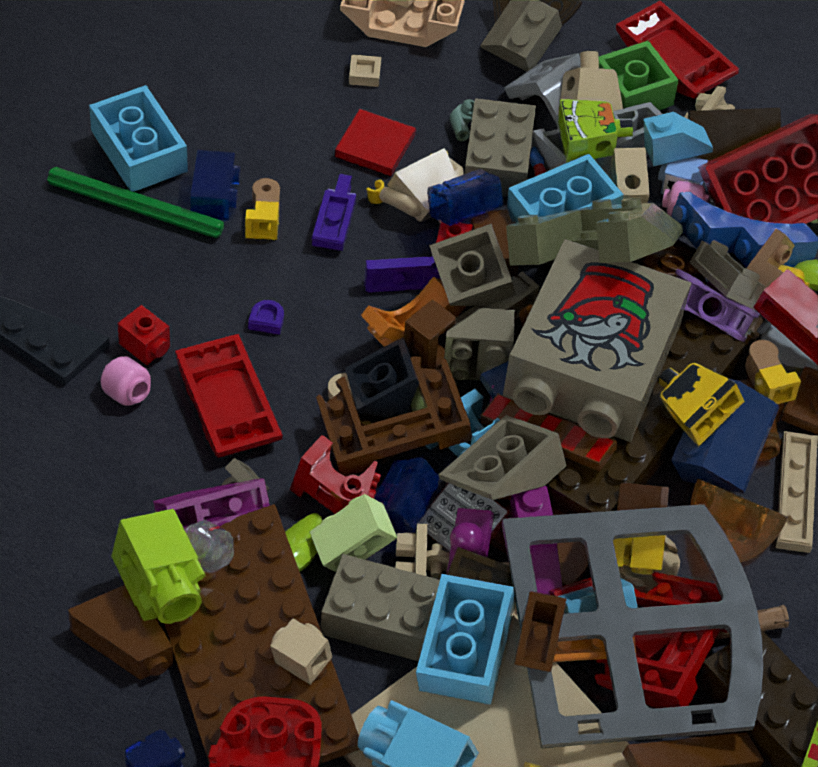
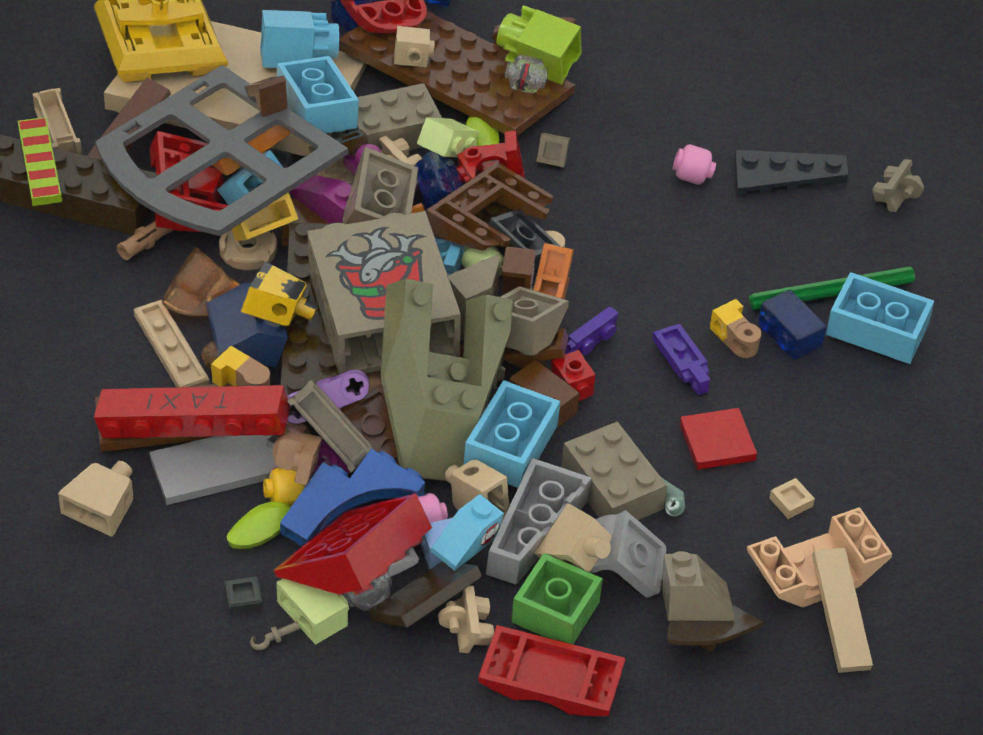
camera: 145 degrees right, 5 degrees down
red brick [117,305,170,365] -> none
magenta slope [153,478,270,536] -> none
red slope [175,334,283,458] -> none
dark purple tile [248,300,284,335] -> none
tan torso [366,148,464,224] -> none
clear blue brick [427,169,503,226] -> none
lime torso [558,99,633,163] -> none
reddish brown slope [617,483,669,511] -> none

